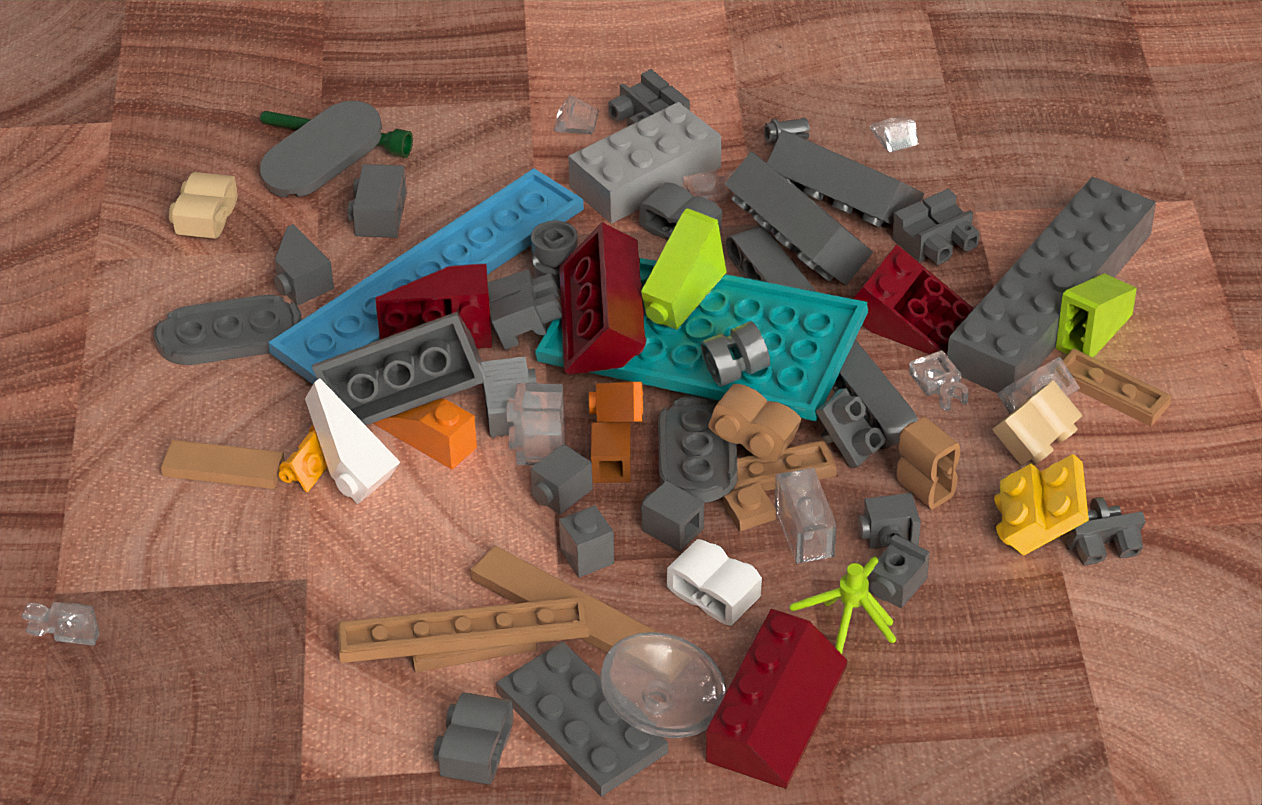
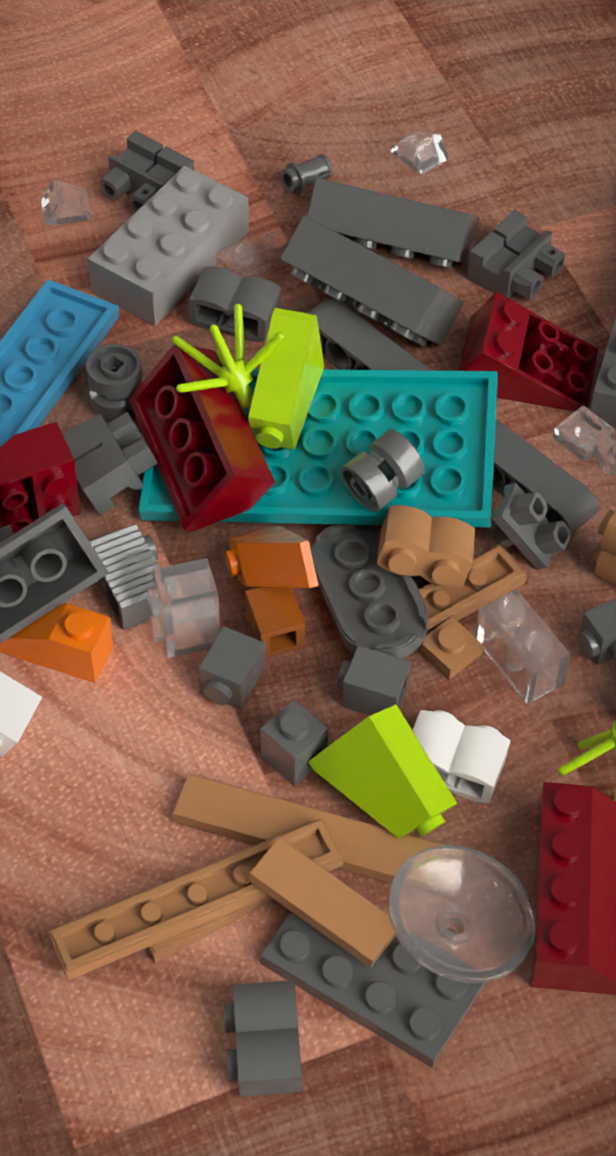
camera: 20 degrees left, 10 degrees up
none -> lime plant [172,303,284,409]
none -> medium nougat tile [248,837,401,968]
none -> lime slope [308,705,457,839]

